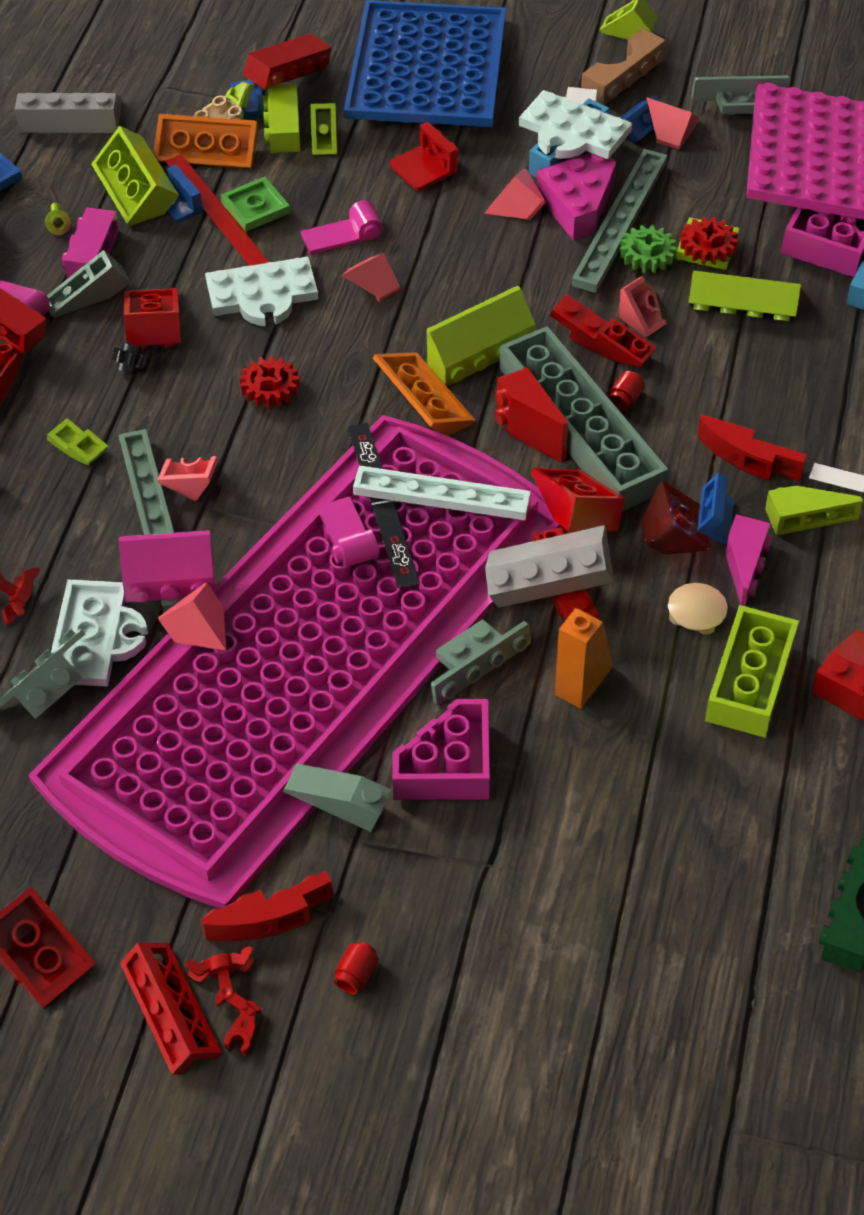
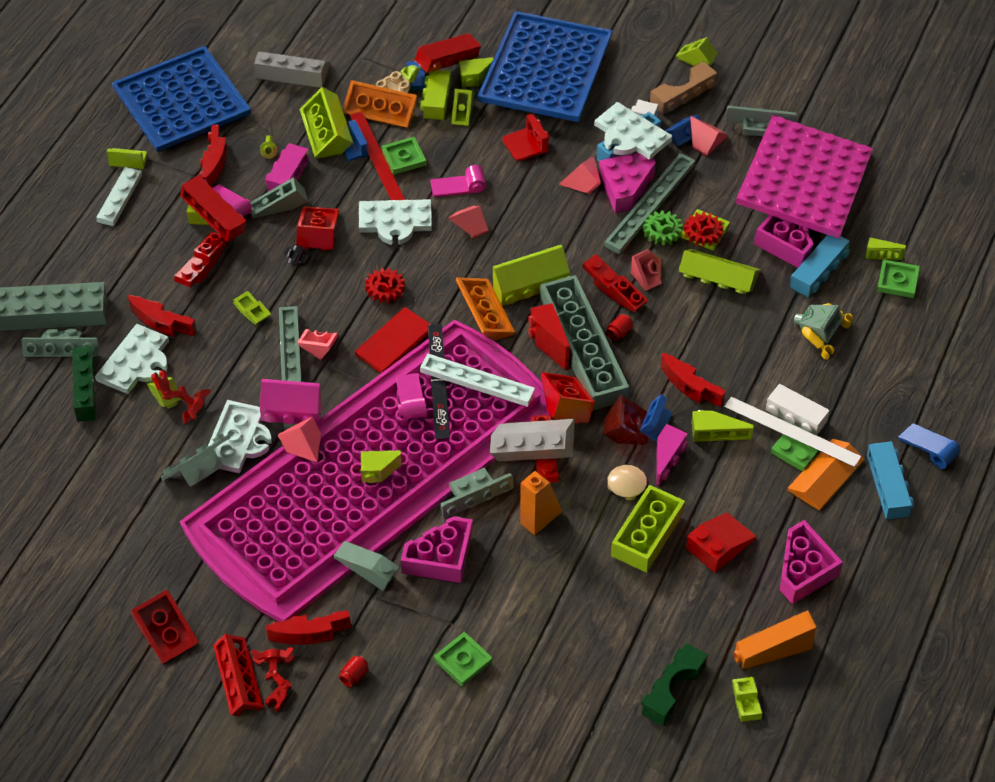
camera: 10 degrees right, 0 degrees up
none -> red tile [355,307,431,373]
none -> lime slope [361,450,401,483]
none -> bright green plate [434,632,493,687]
none -> lime slope [459,57,493,88]

